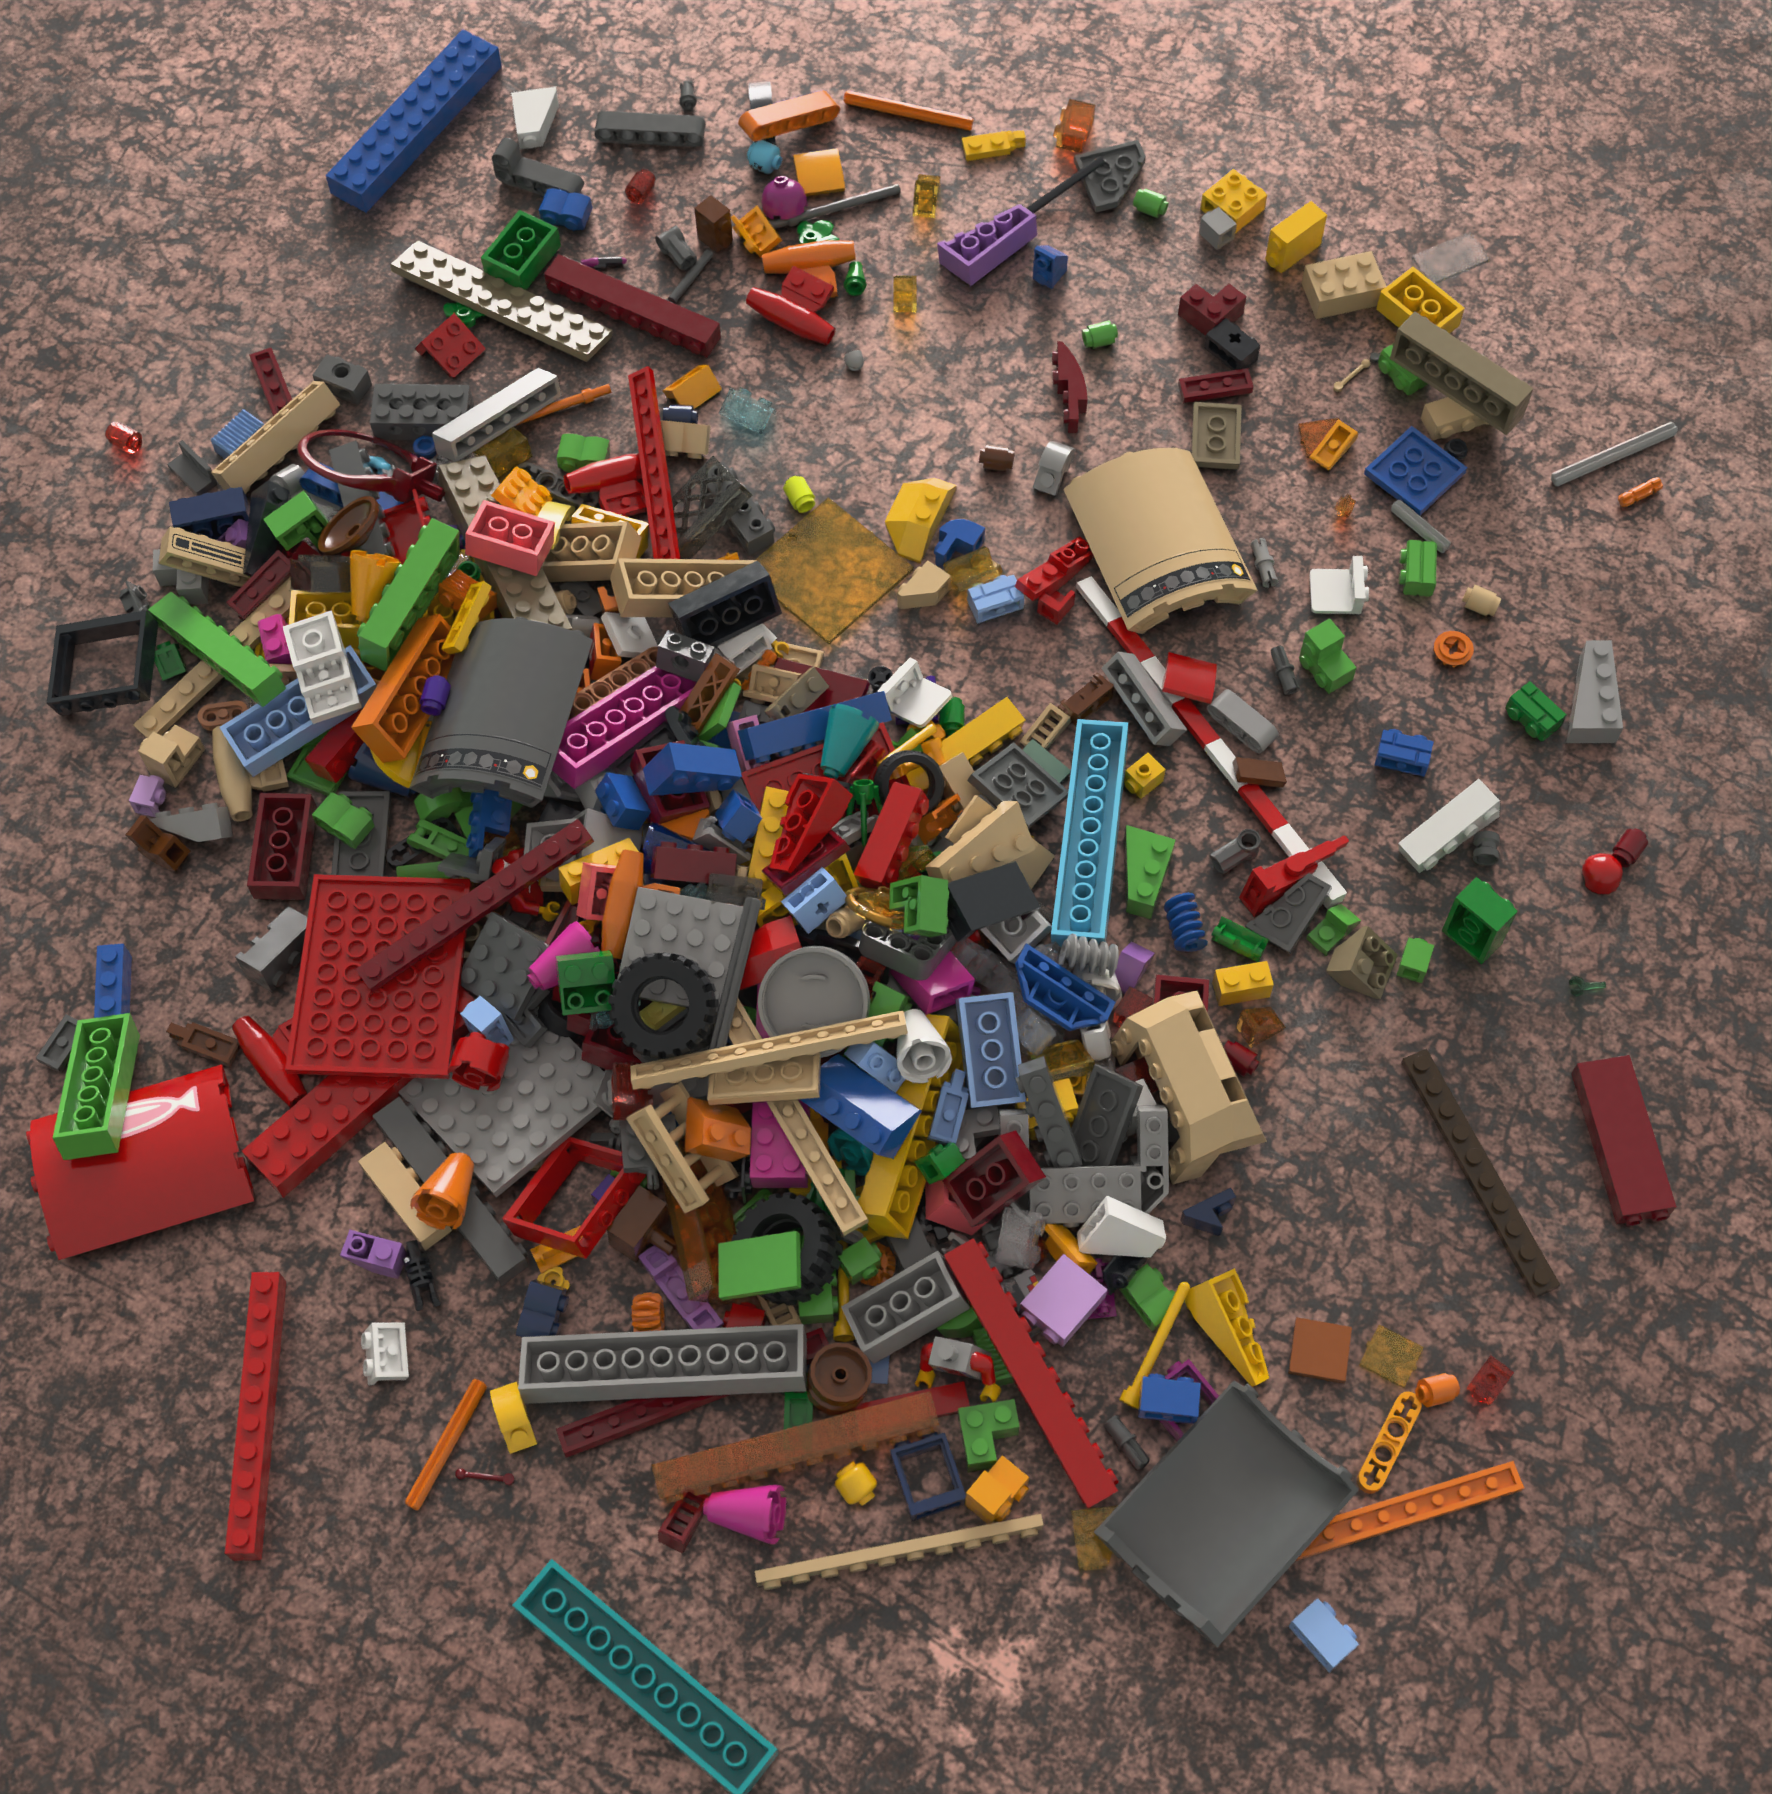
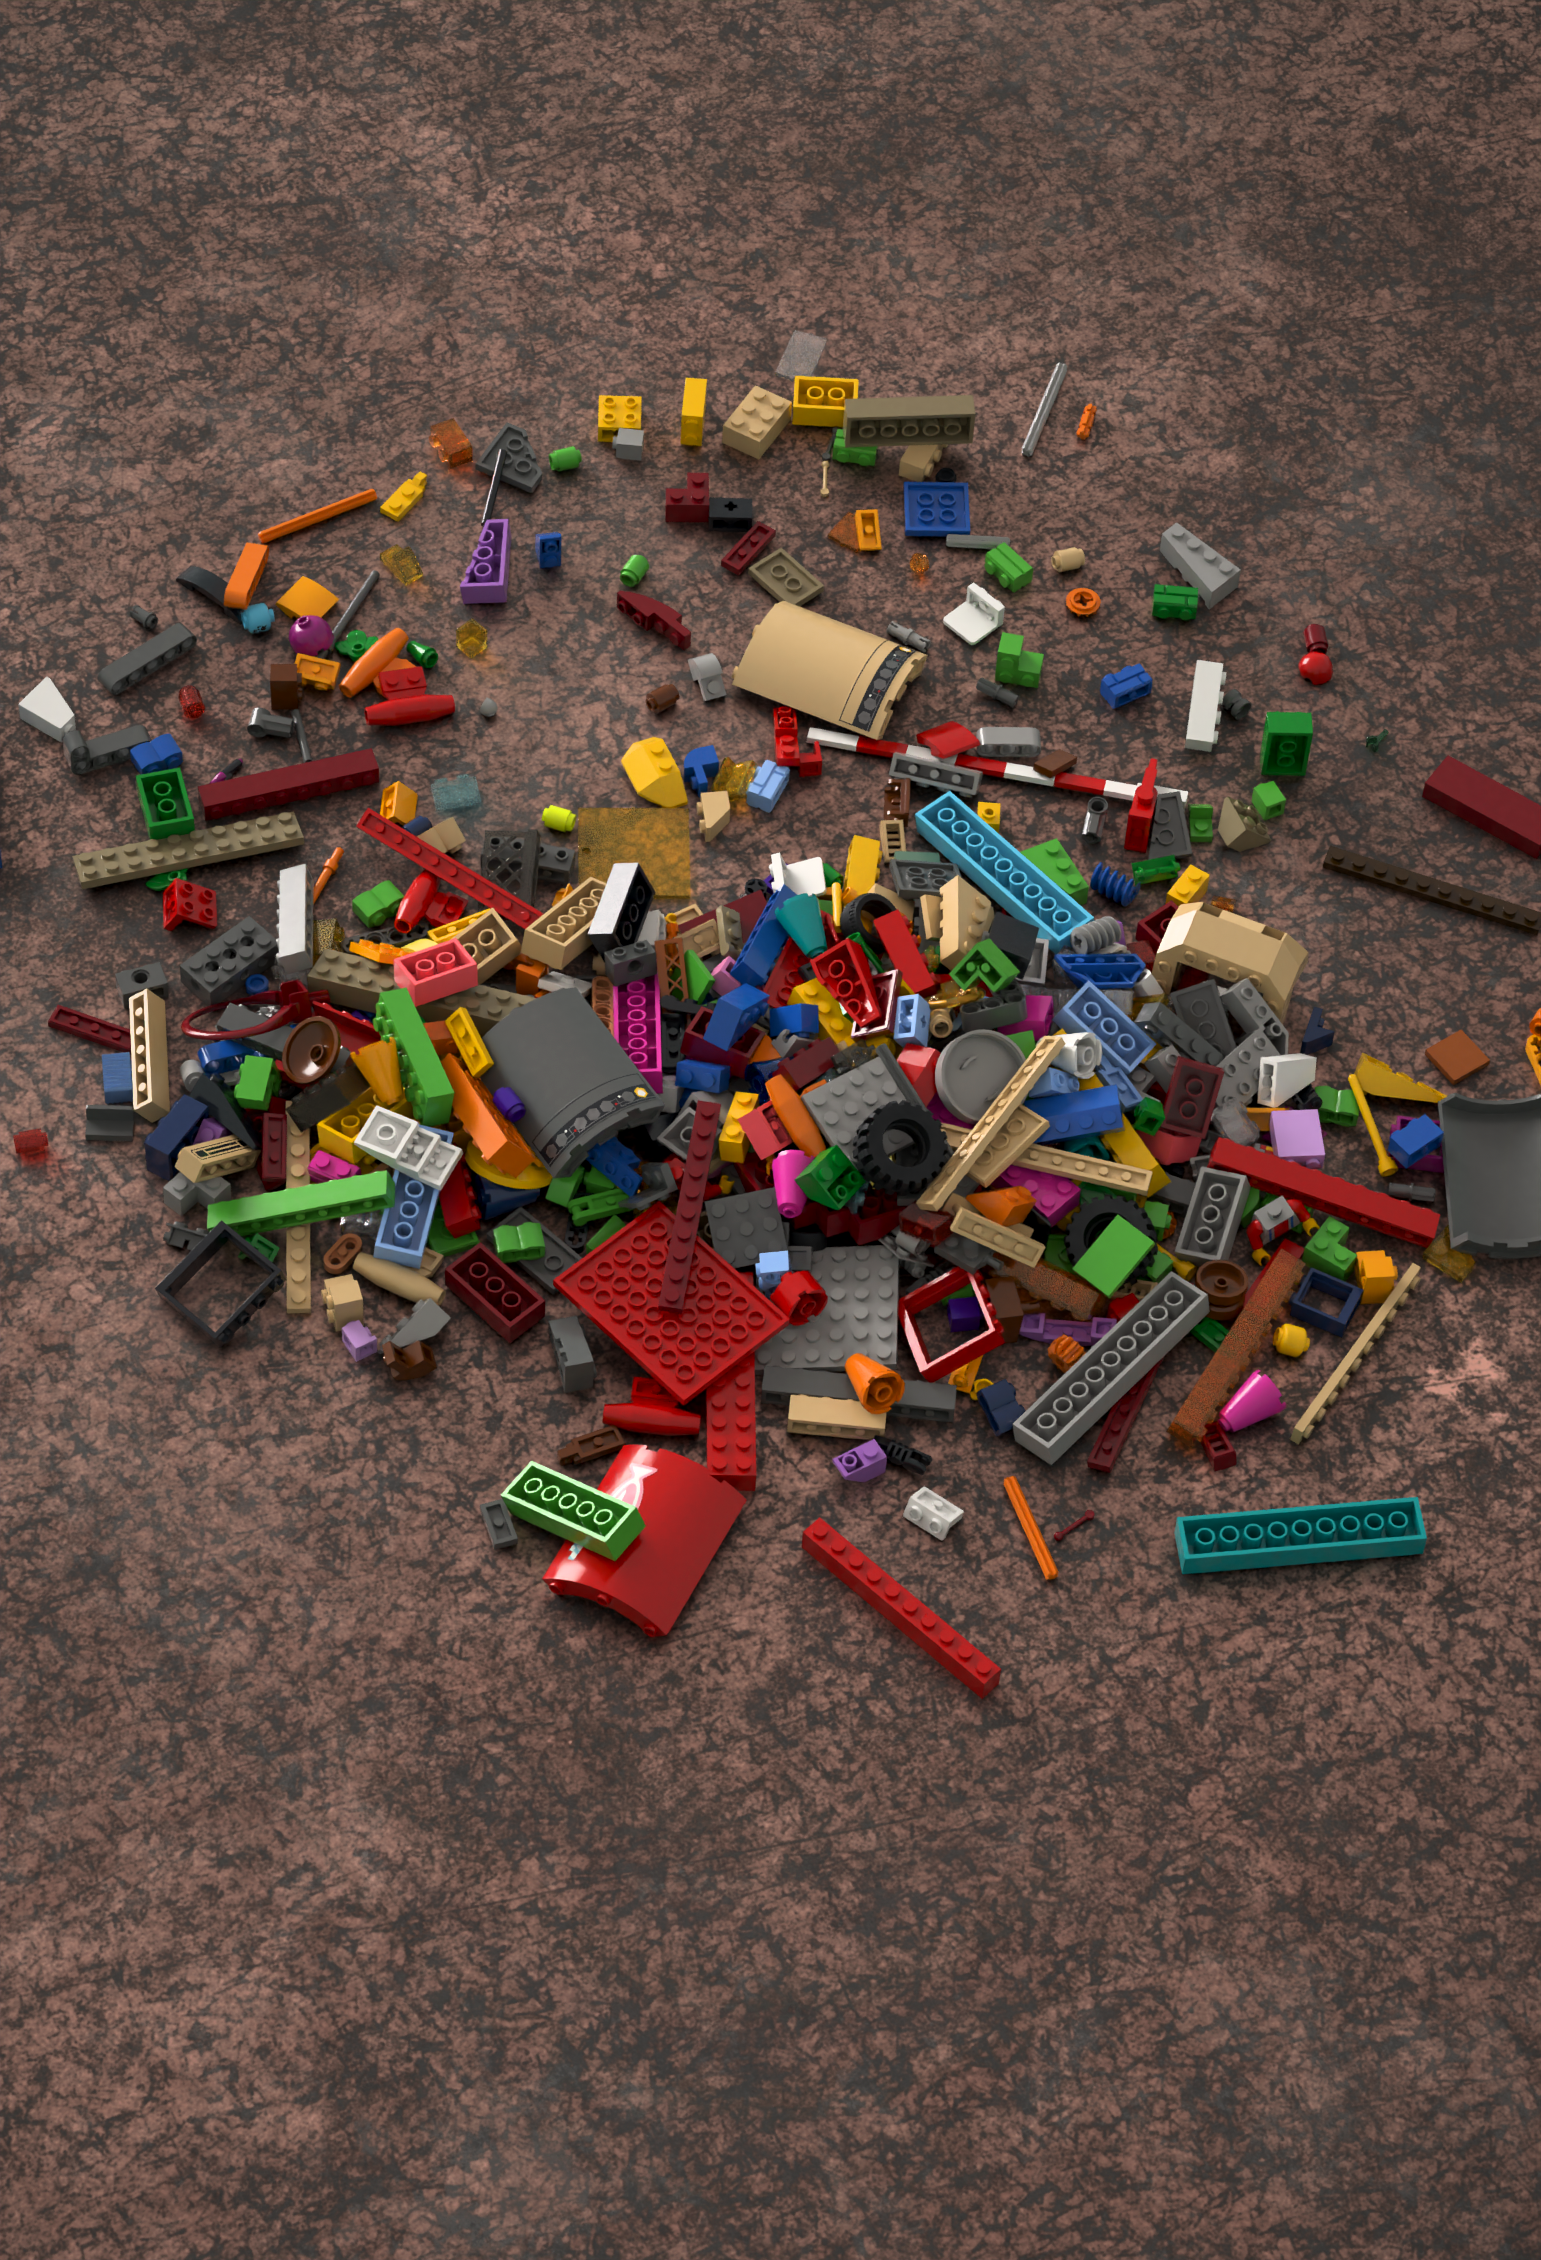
camera: 50 degrees left, 10 degrees down
blue brick [94,943,132,1018] -> none
yellow brick [490,1381,537,1454] -> none
clear yellow piece [1359,1324,1424,1388] -> none

